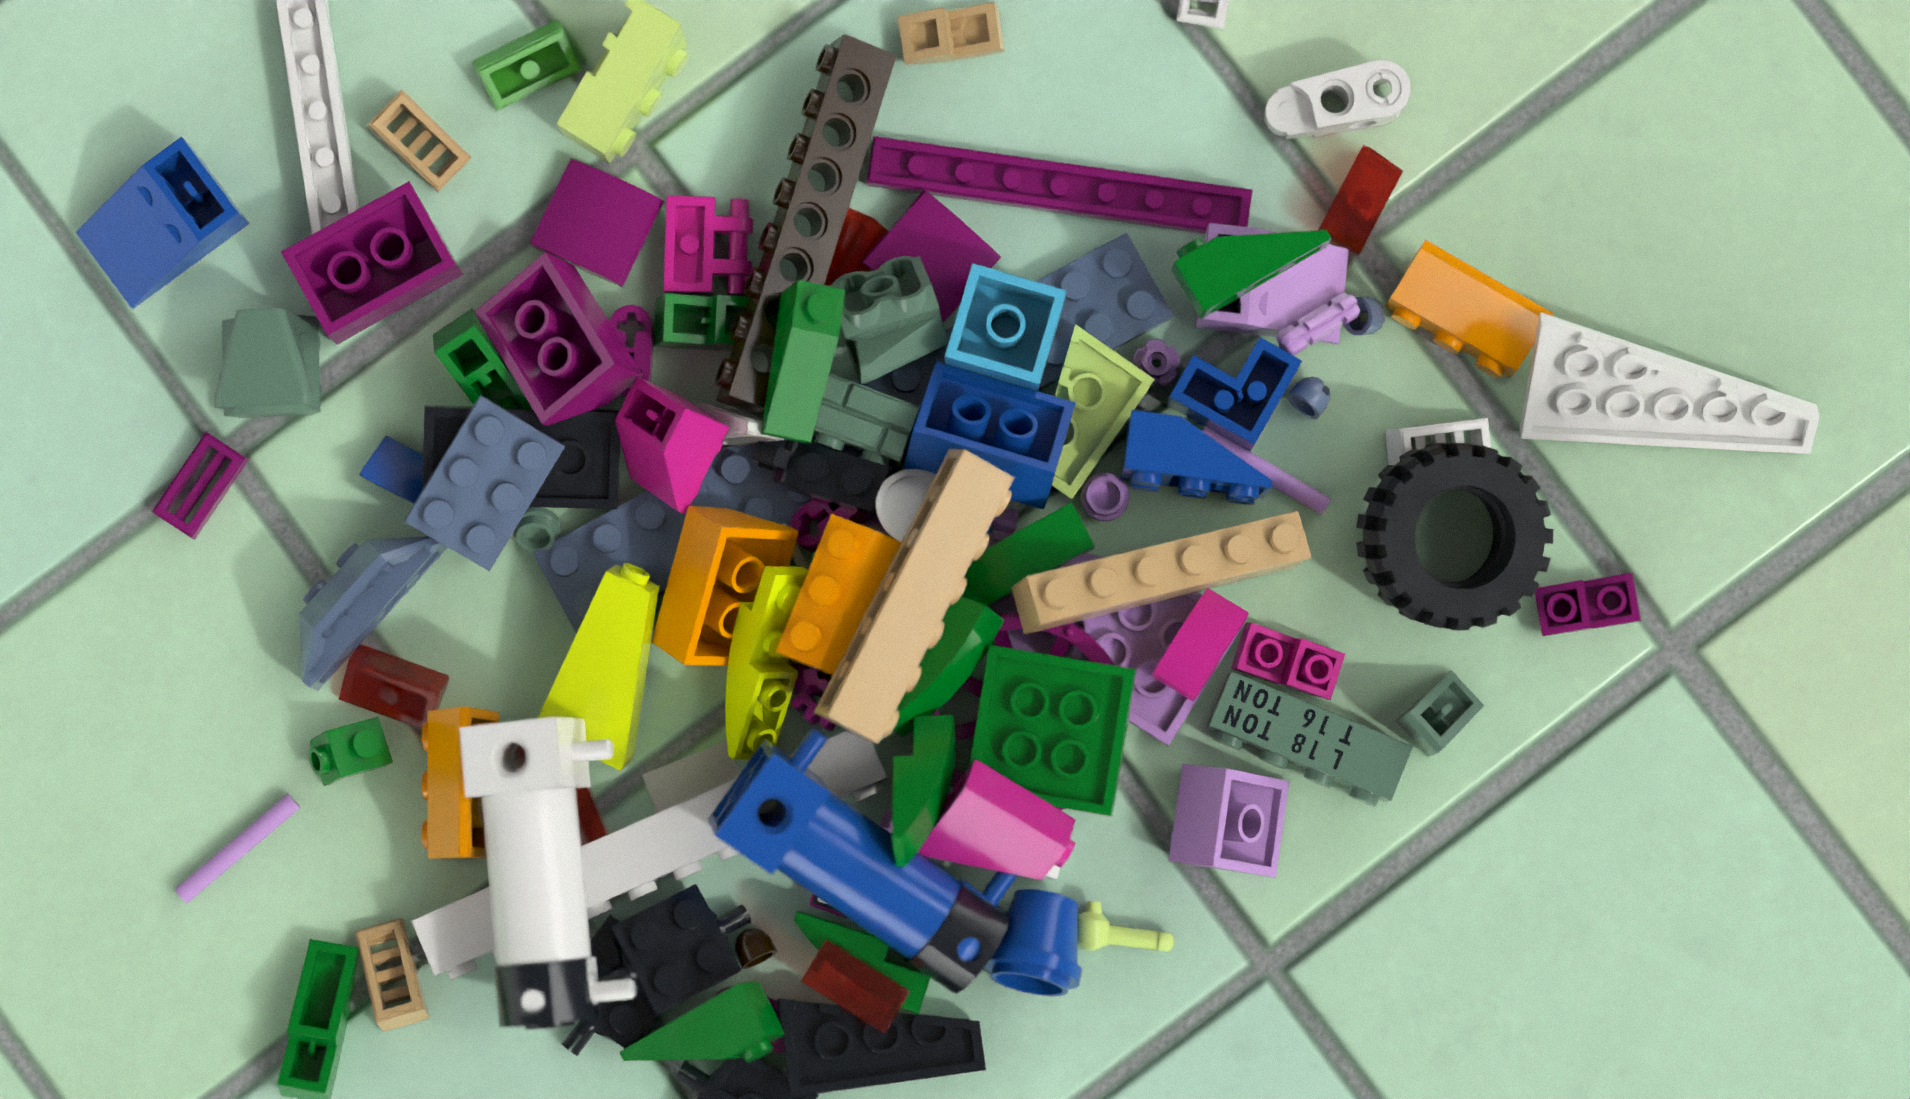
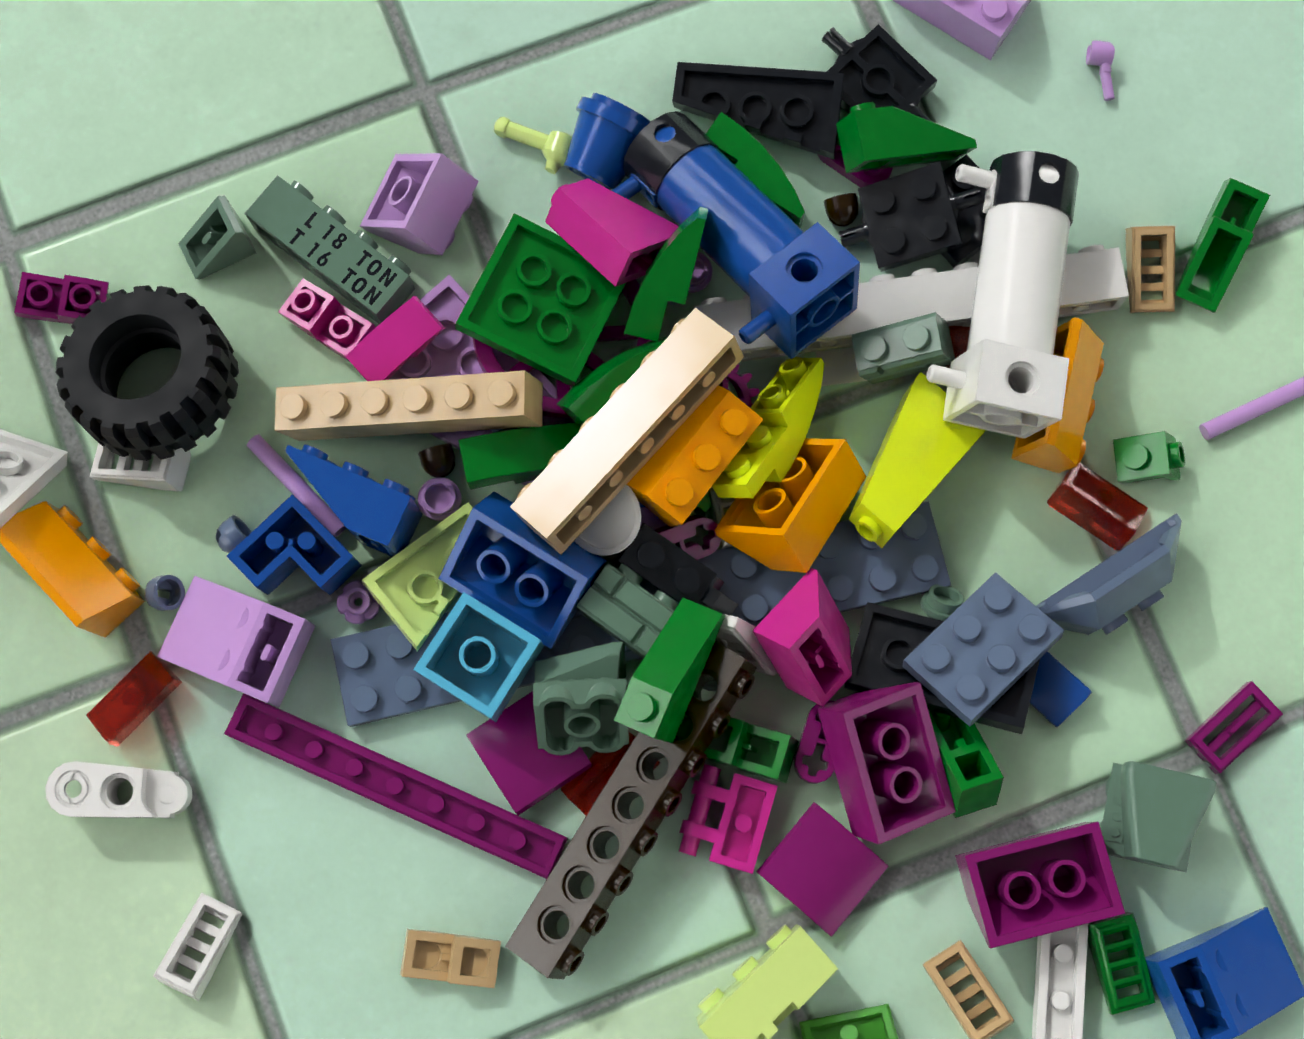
camera: 165 degrees left, 5 degrees down
clear red slope [801,939,911,1033] -> none
green slope [1171,230,1332,320] -> none
lavender axle [1276,293,1360,356] -> none
none -> dark brown hinge [418,444,455,478]
none -> sand green brick [852,312,955,384]
none -> green slope [1088,912,1156,1015]

